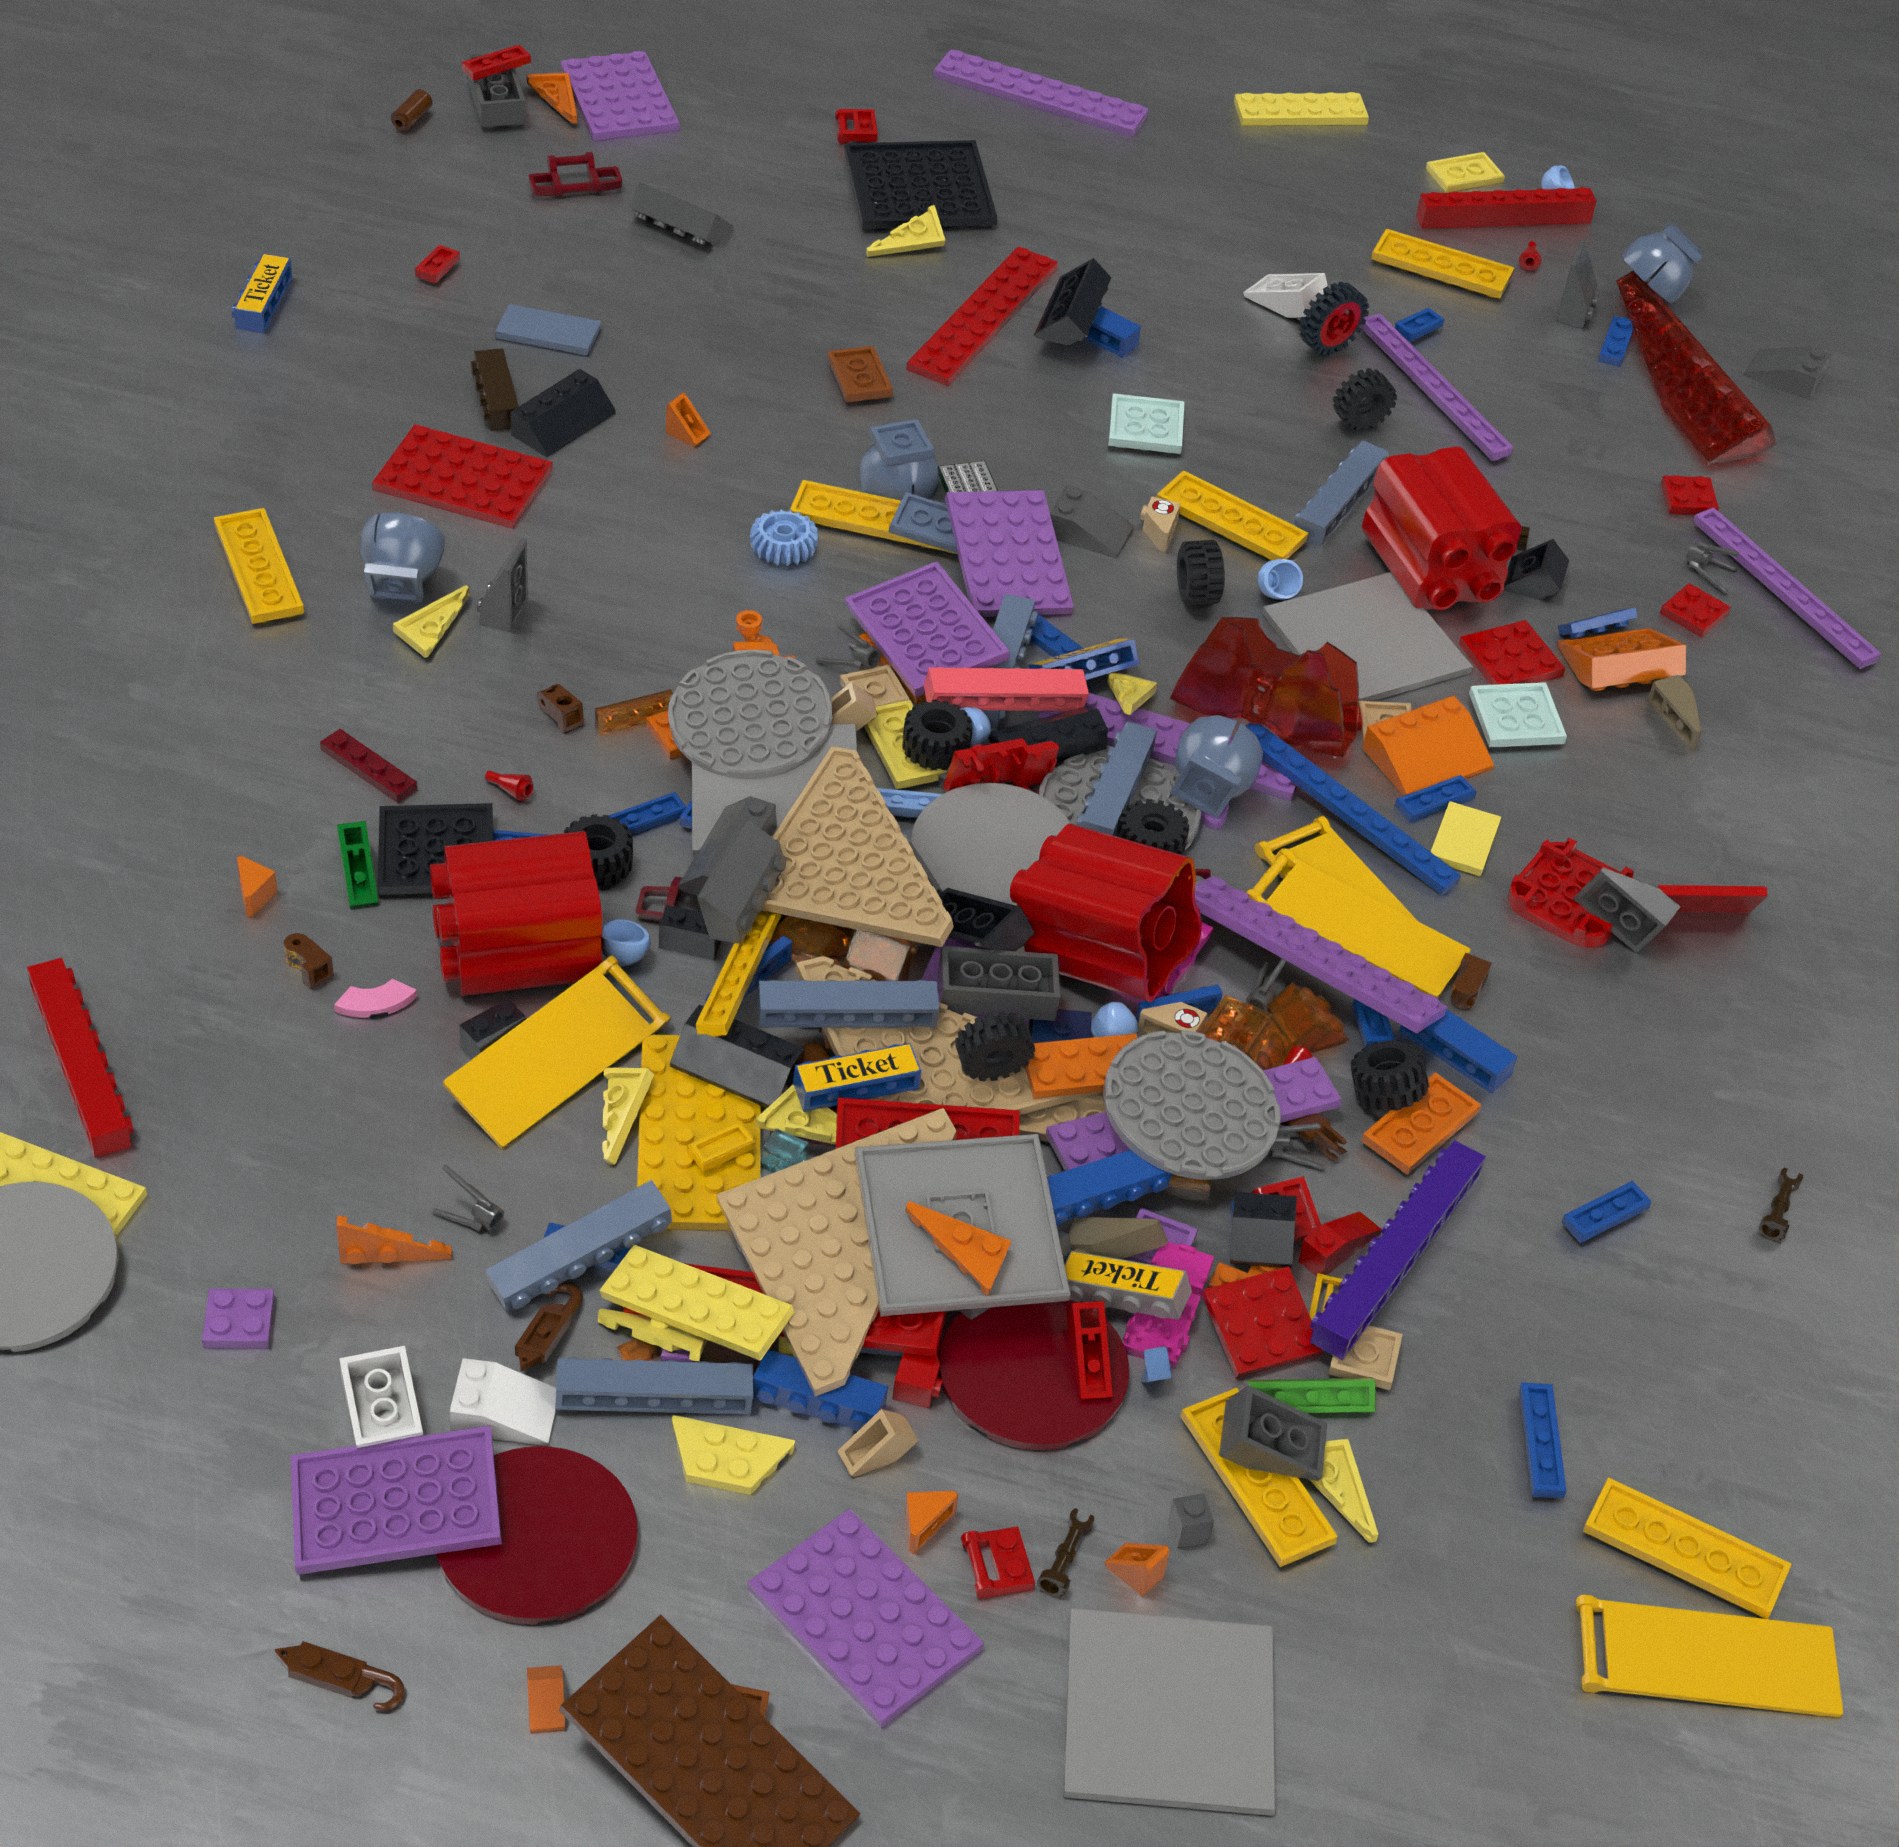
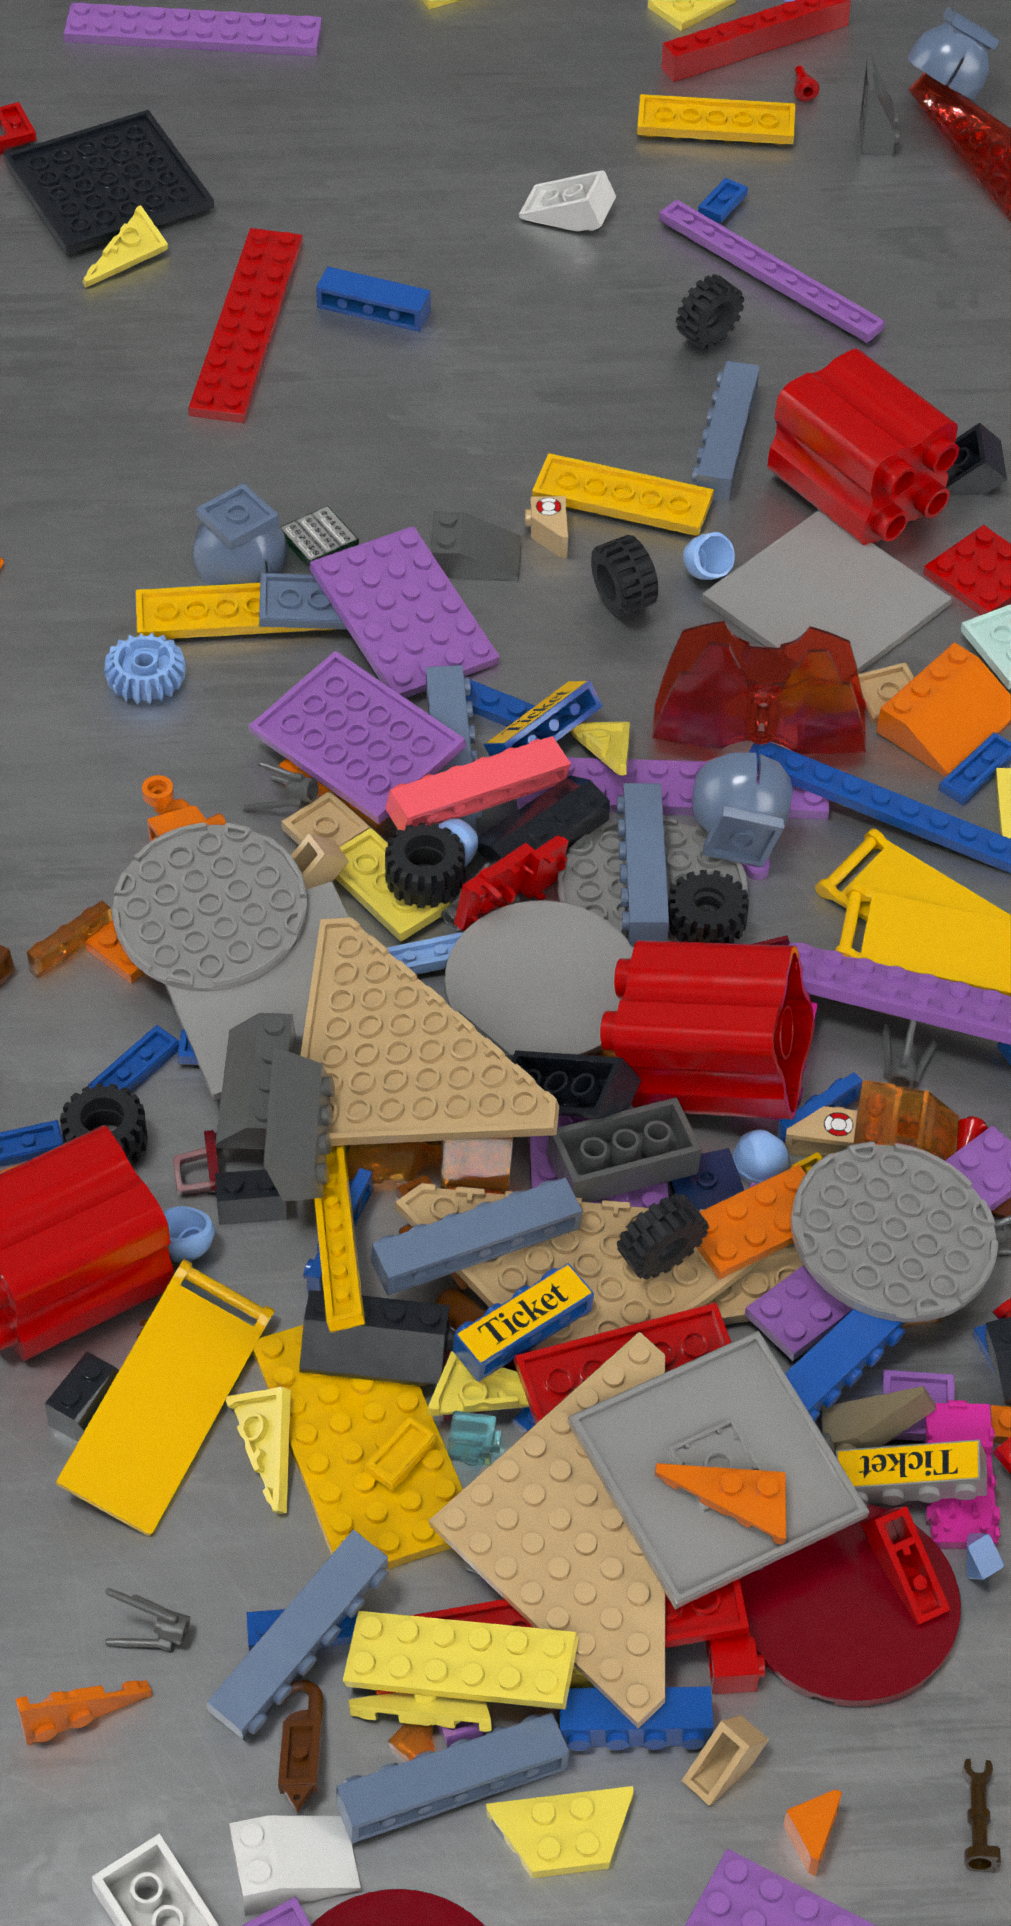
camera: 15 degrees left, 5 degrees up
dark orange plate [827,346,893,402] -> none
red plate [960,1526,1035,1598] -> none
black slope [1034,258,1112,345] -> none
light aqua plate [1108,393,1184,454] -> none
clear orange slope [1267,983,1349,1053] -> none
black wheel [1299,282,1369,356] -> none
blue plate [1598,316,1636,367] -> none

